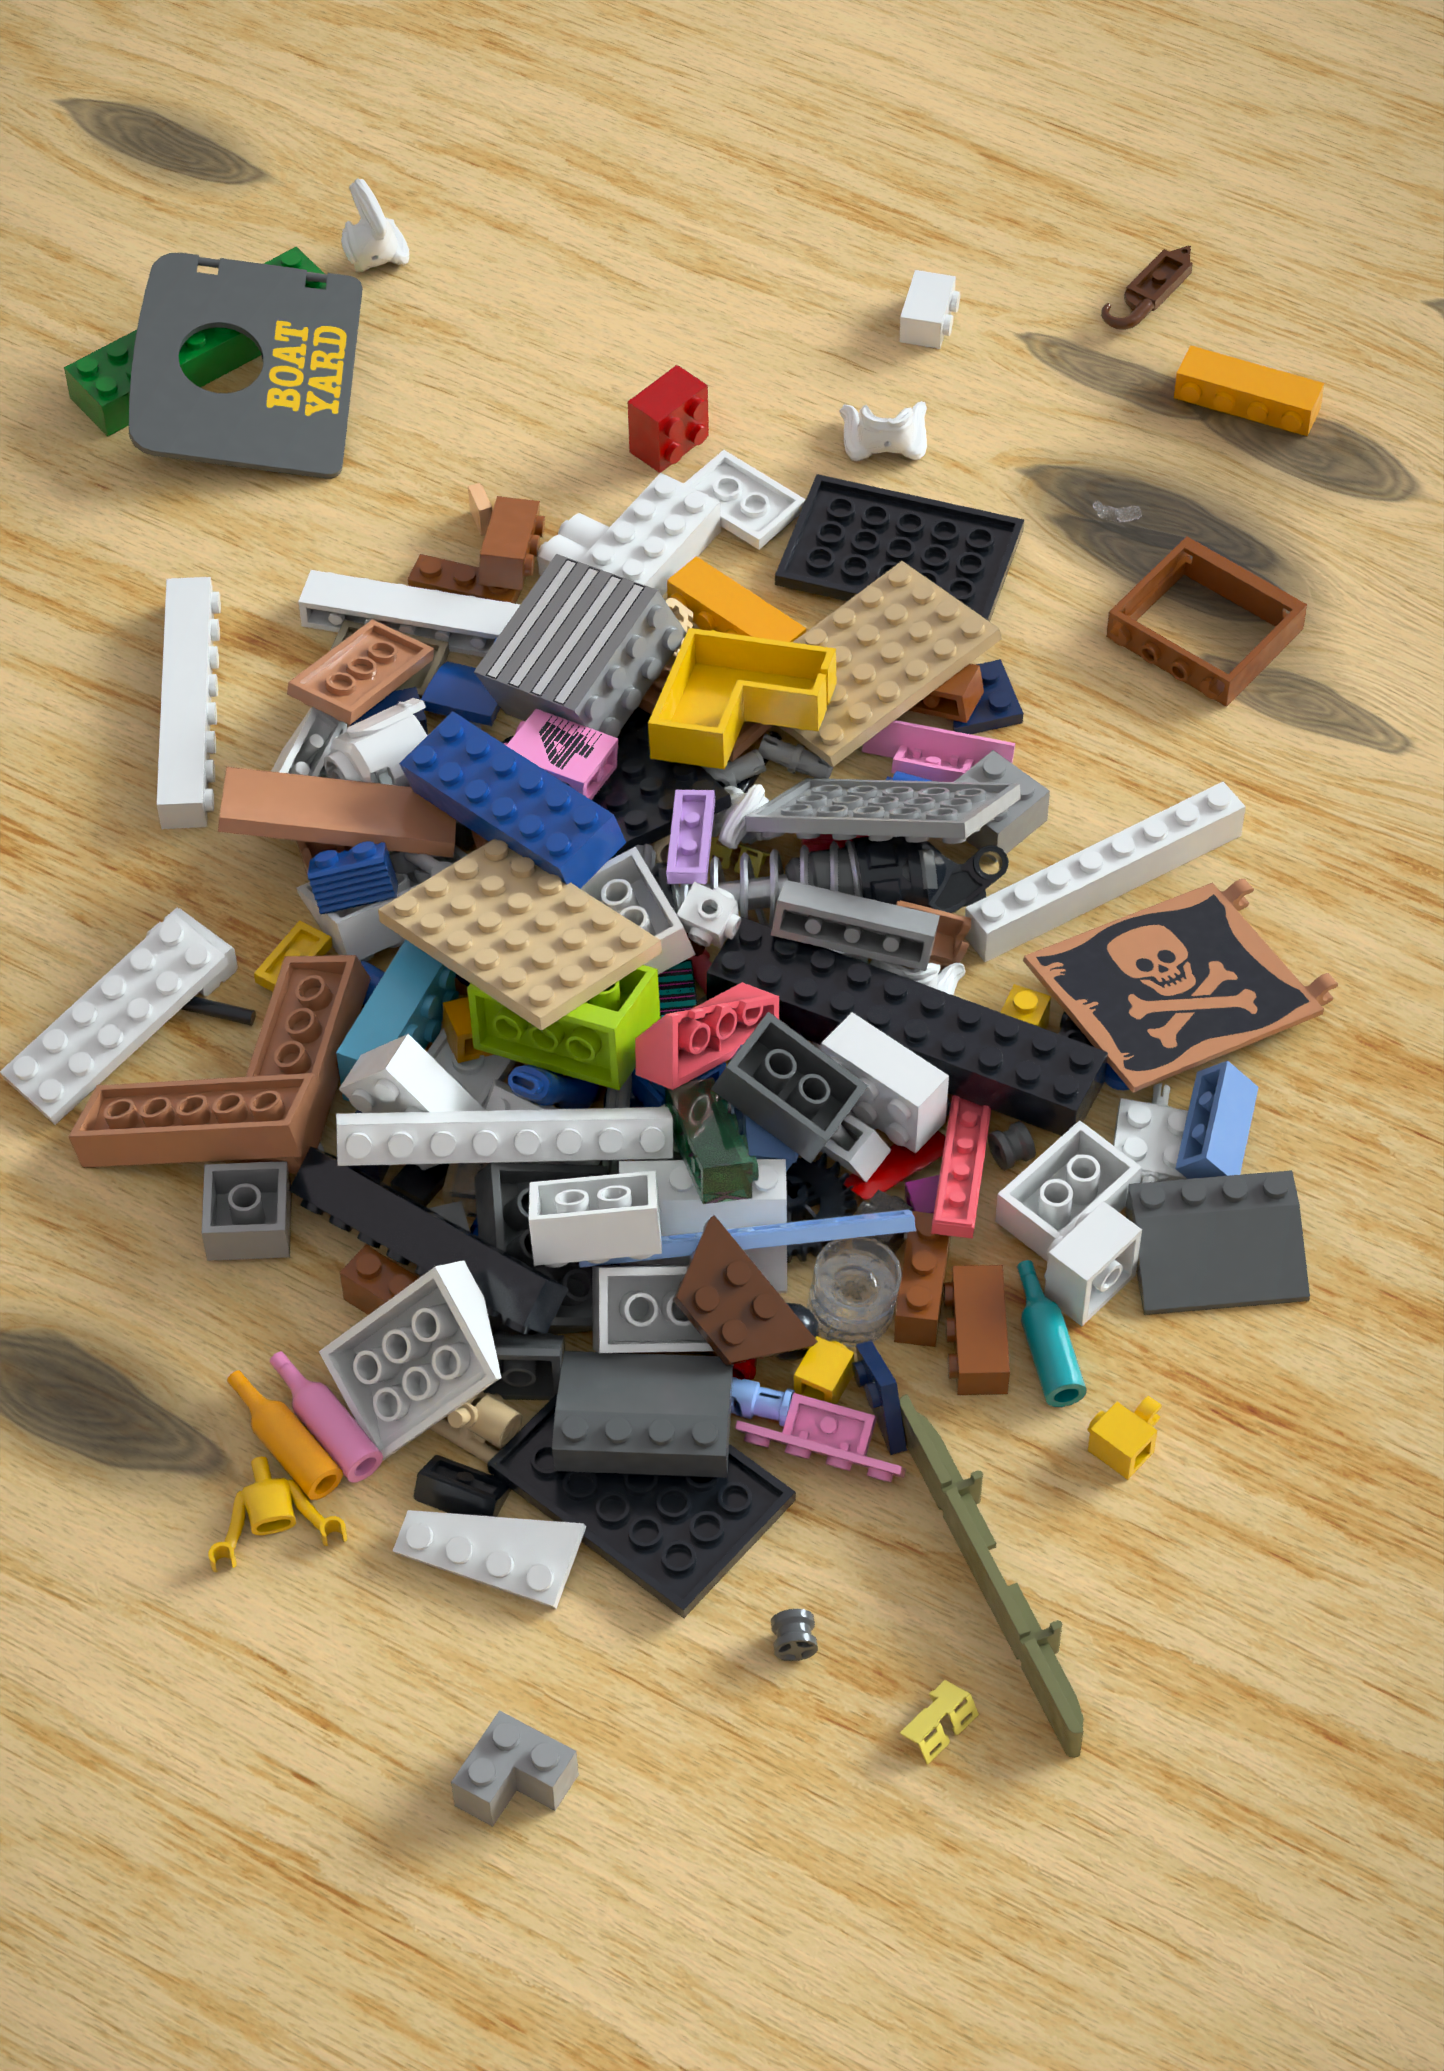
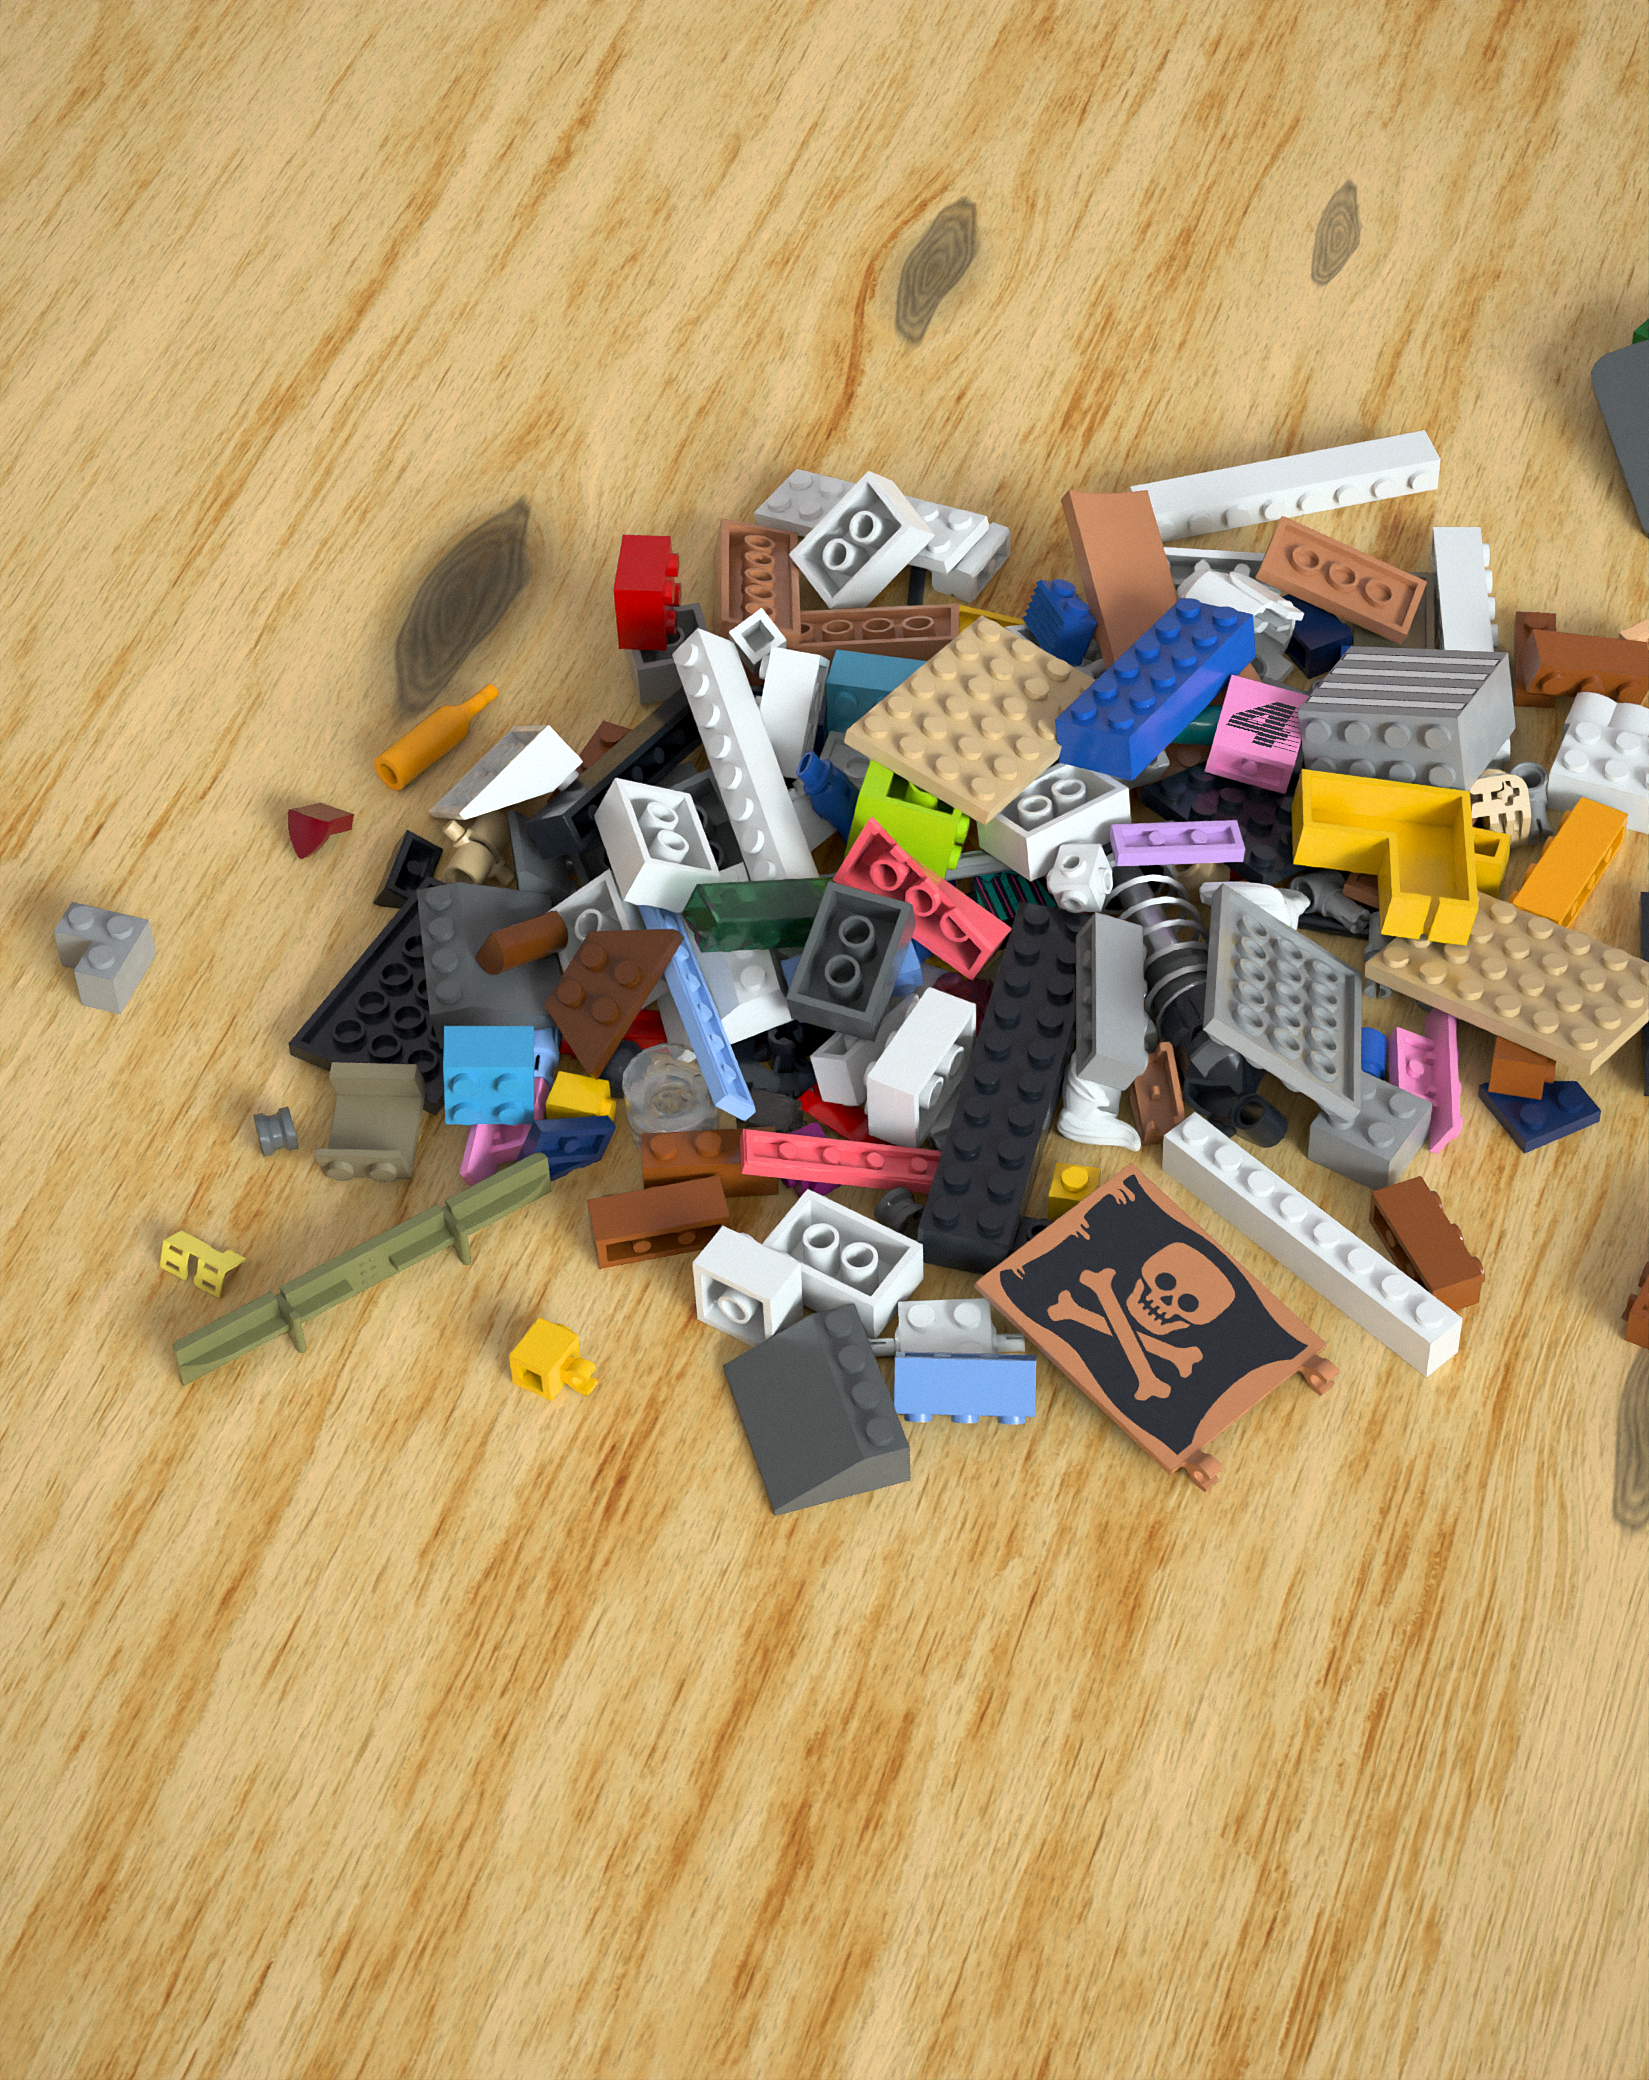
camera: 80 degrees right, 5 degrees down
yellow piece [208,1456,347,1572] -> none
bright pink piece [270,1351,383,1483] -> none
white wing [393,1510,586,1609] -> none
teal piece [1017,1260,1087,1407] -> none
none -> dark red tile [288,803,354,859]
none -> dark tan panel [315,1062,427,1182]
none -> dark azure brick [443,1026,535,1126]
none -> reddish brown brick [475,910,568,975]
none -> red brick [613,535,682,651]
none -> white brick [729,608,787,675]
none -> white brick [789,471,935,610]
none -> dark orange brick [1369,1176,1485,1311]

